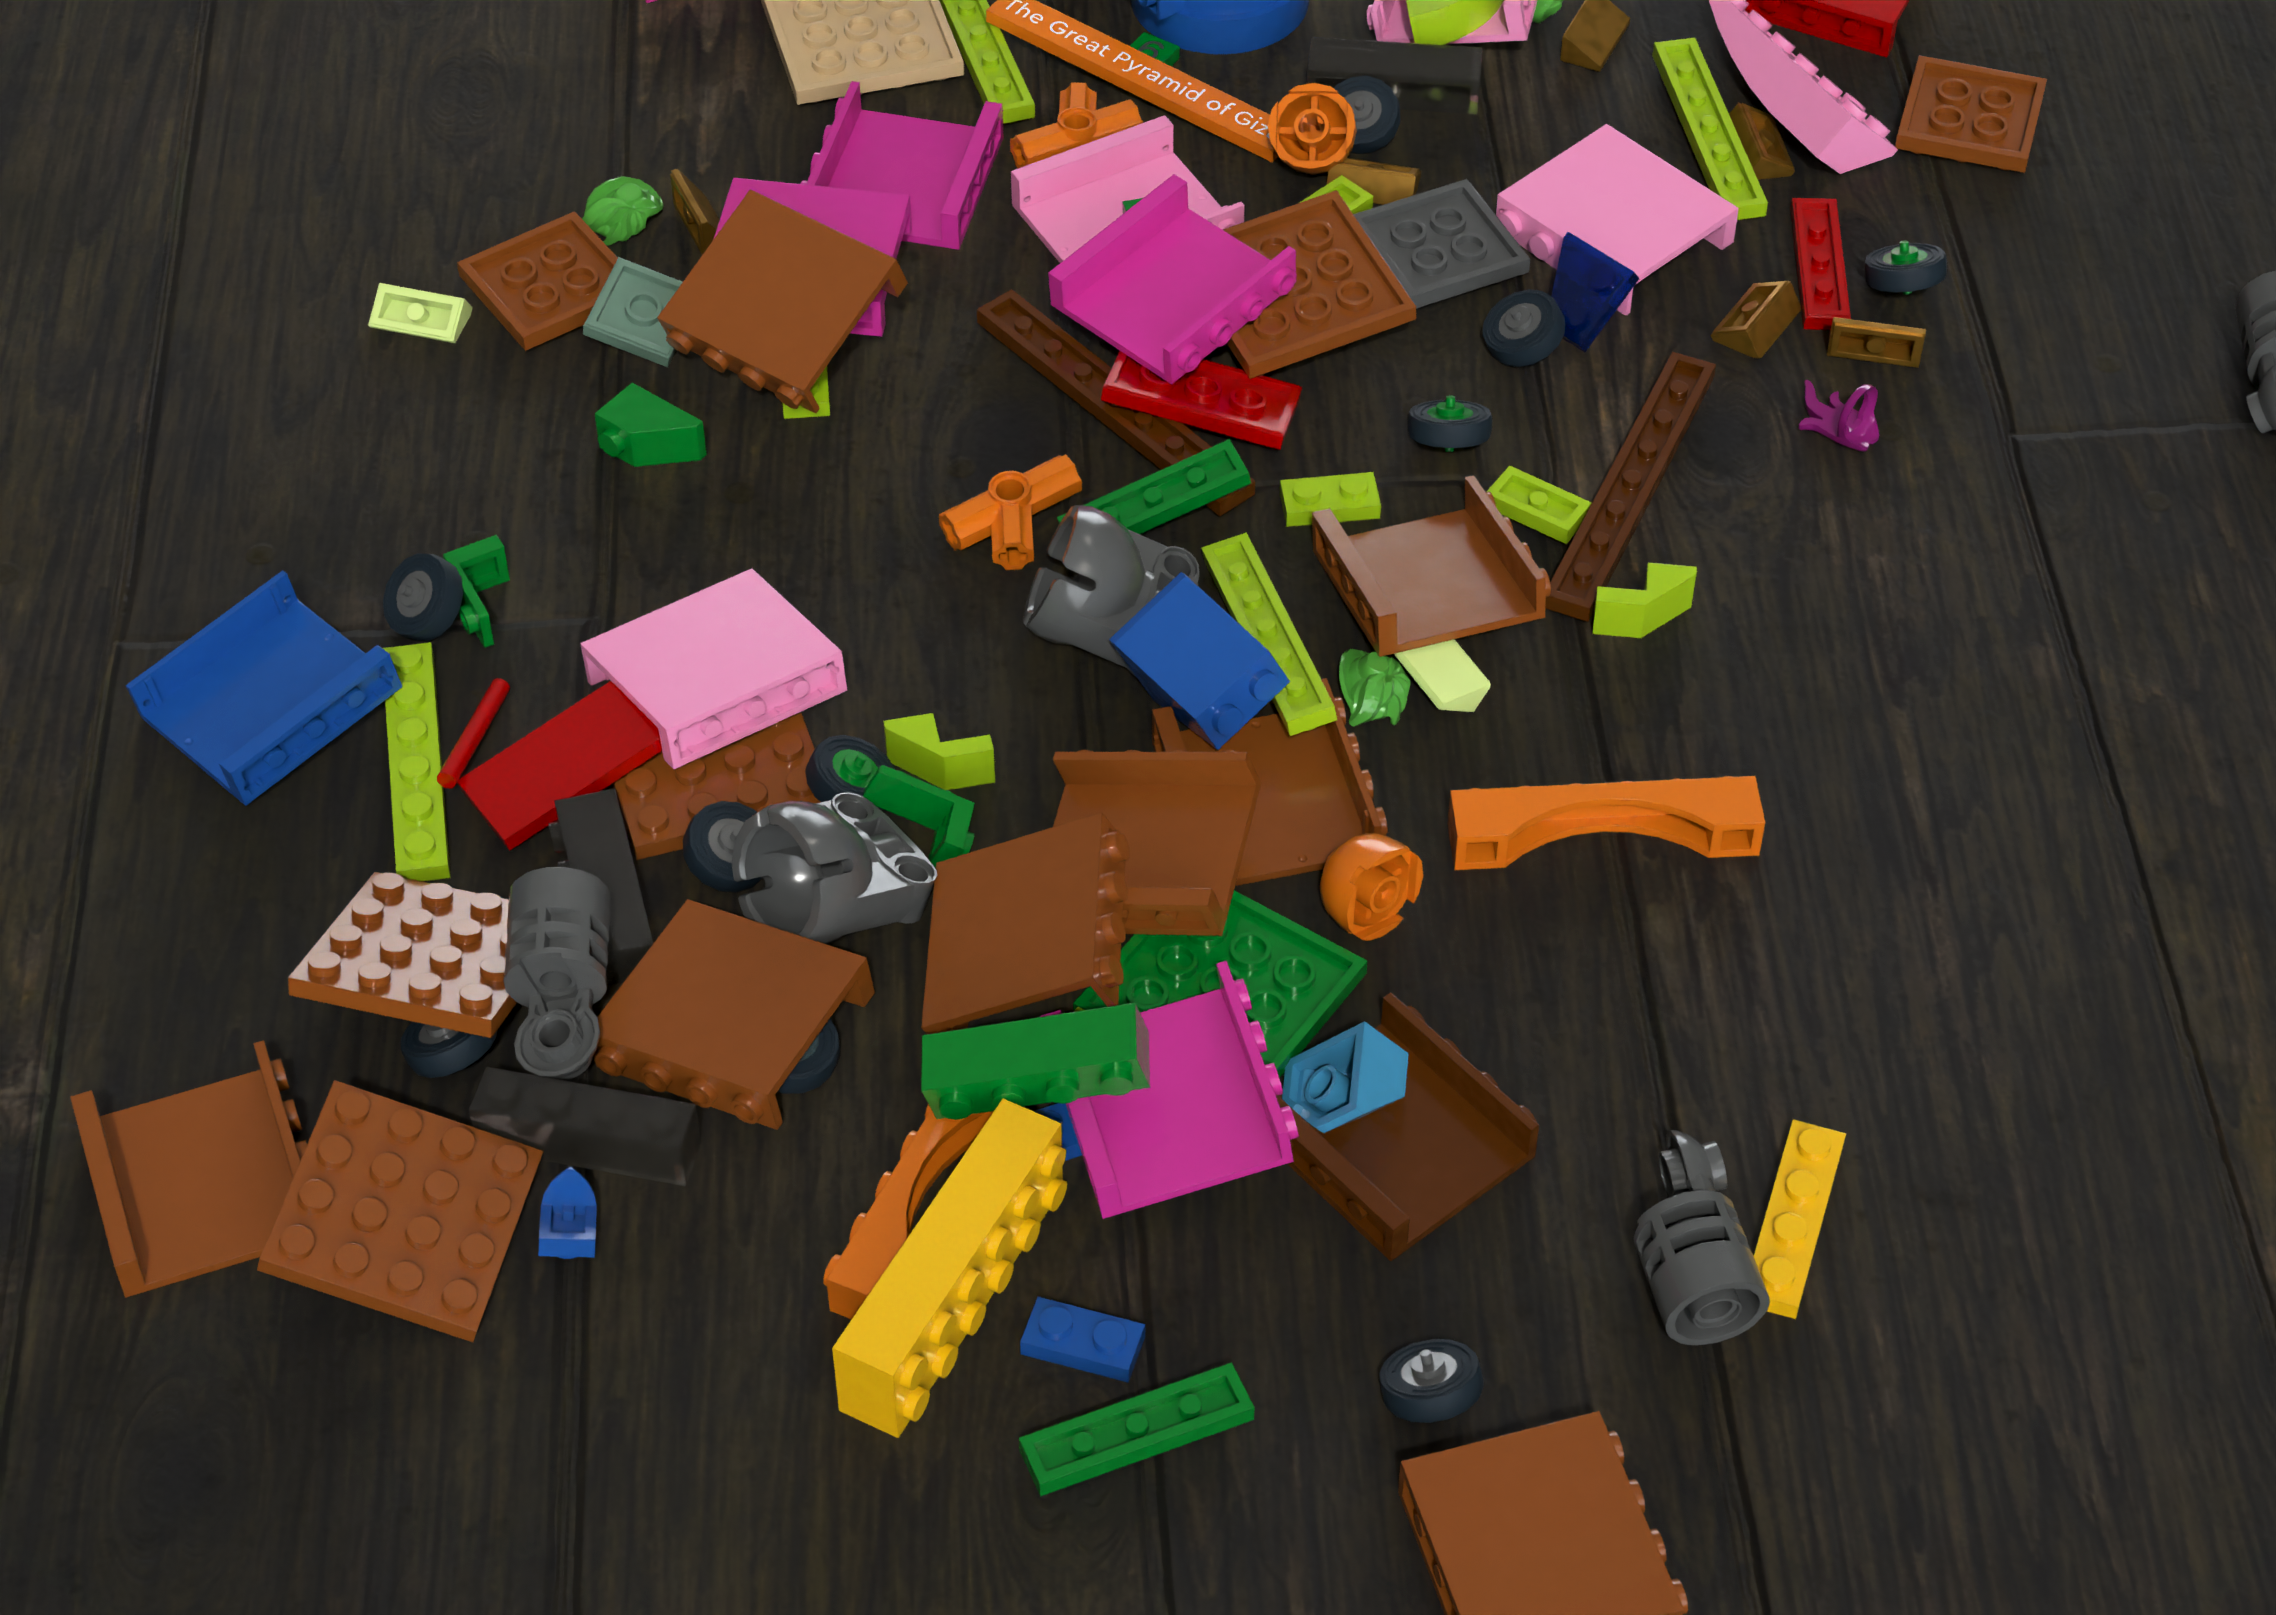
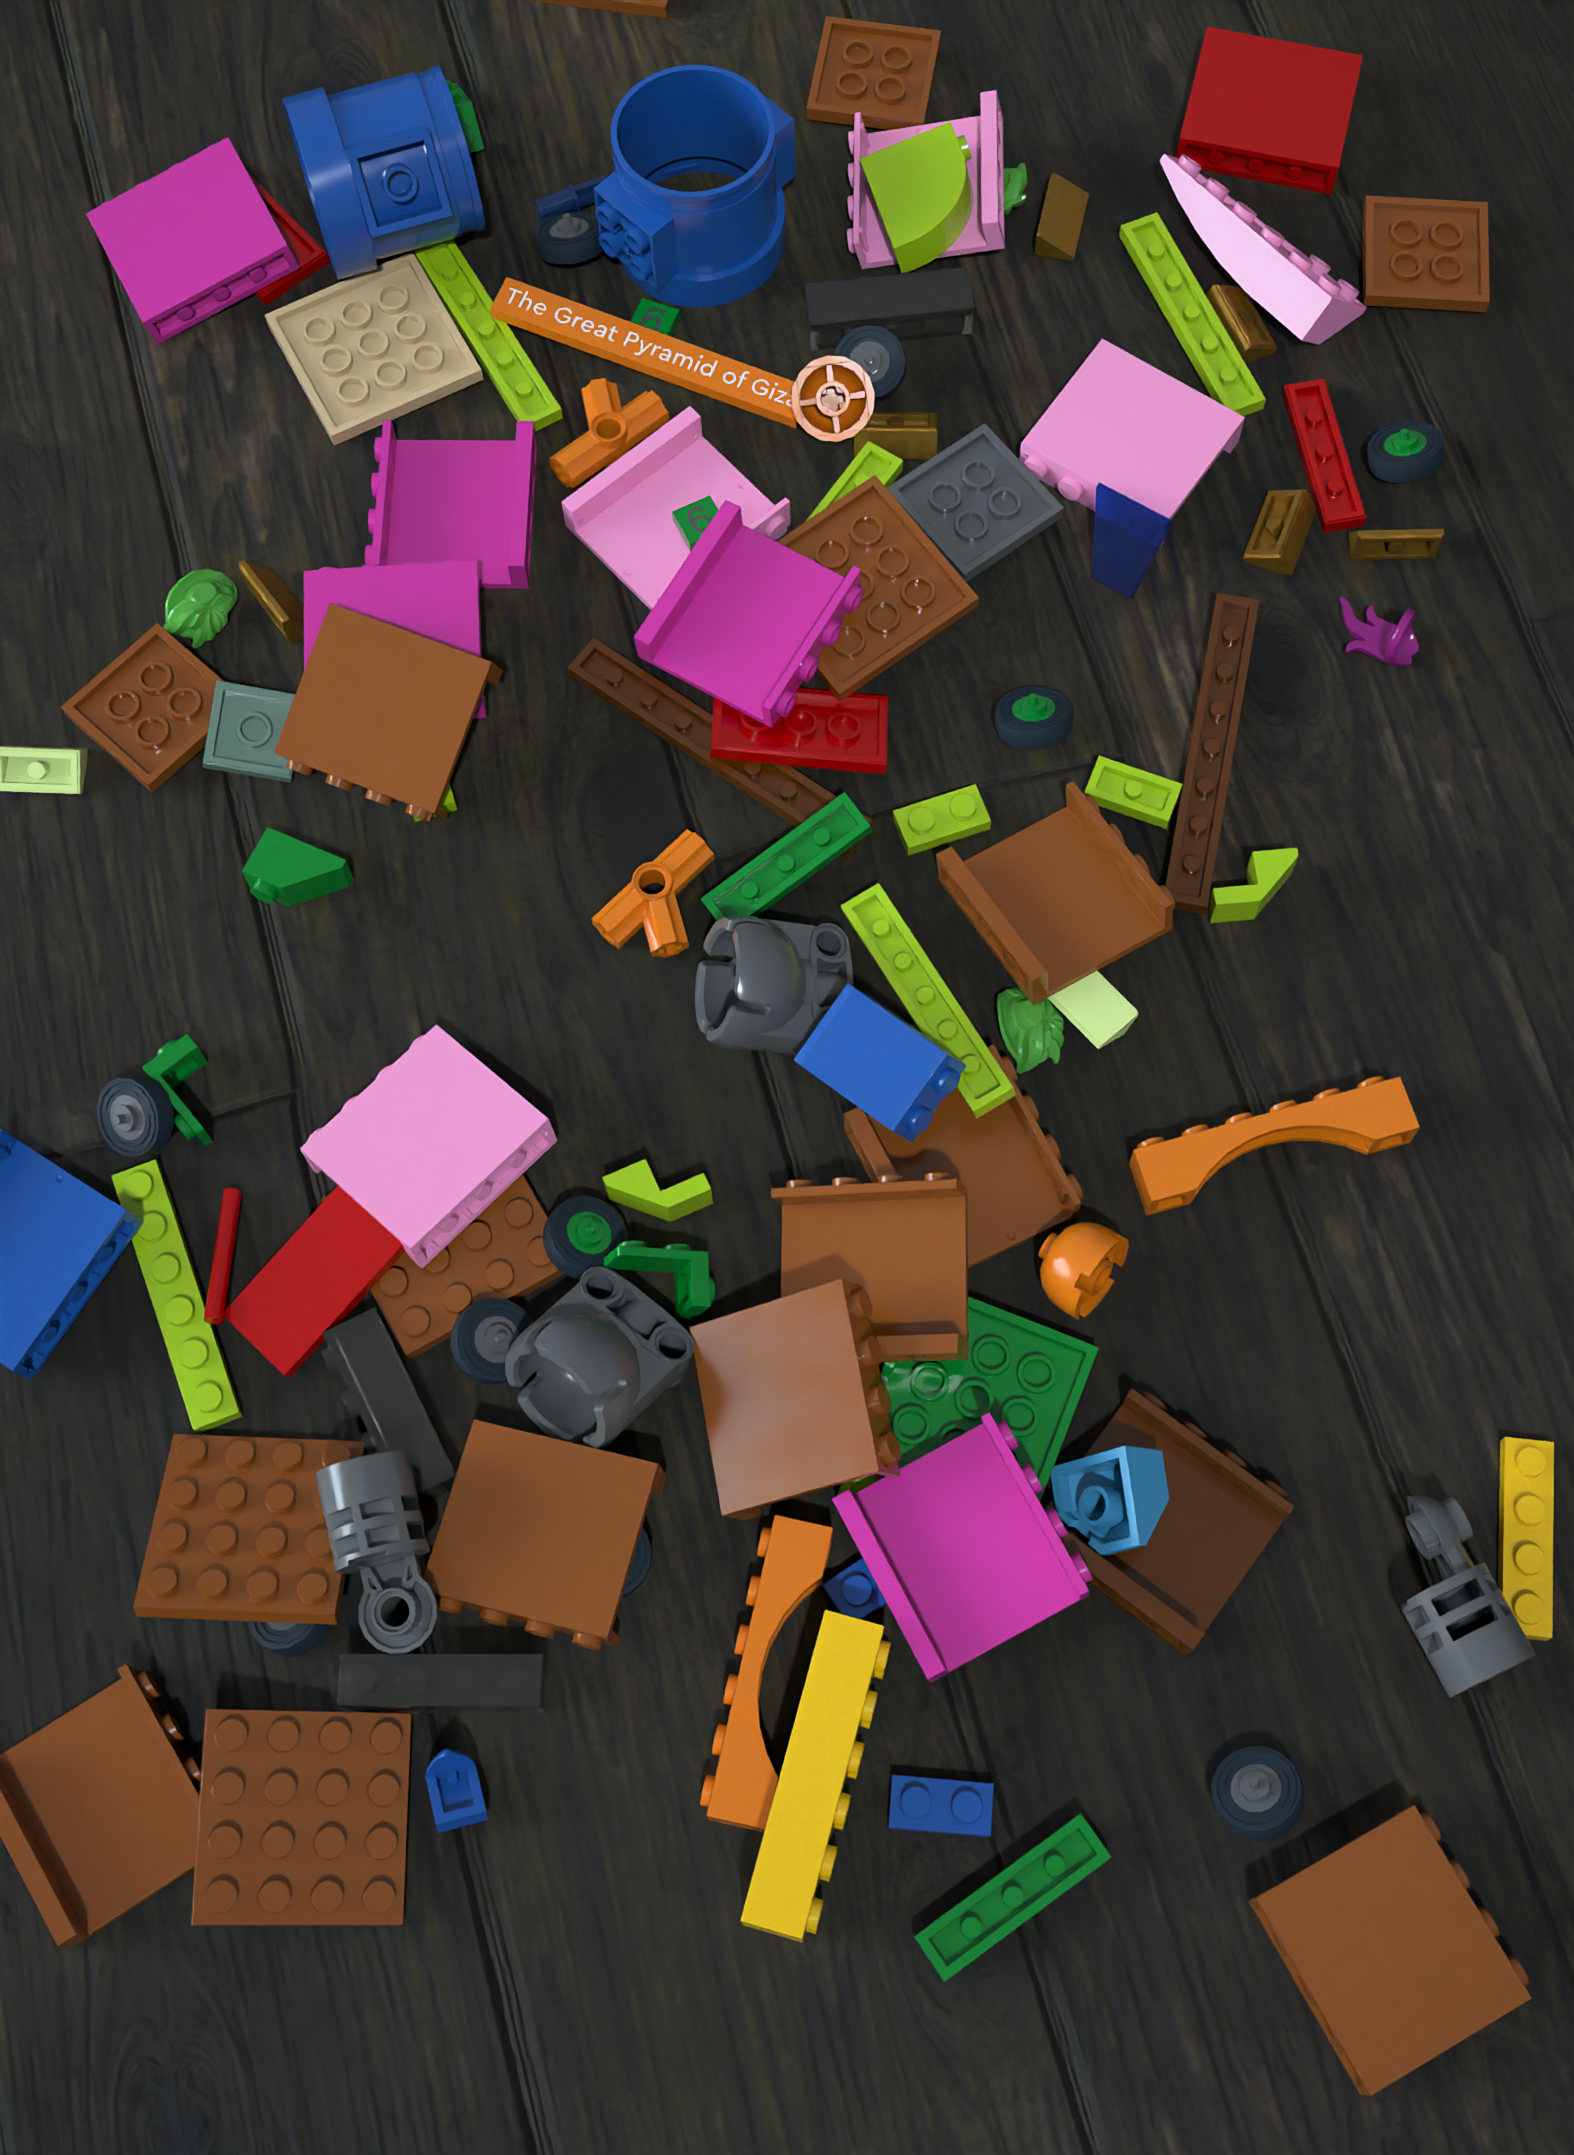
camera: 10 degrees left, 20 degrees up
green brick [921,1002,1150,1120] -> none
black wheel [1483,289,1565,367] -> none

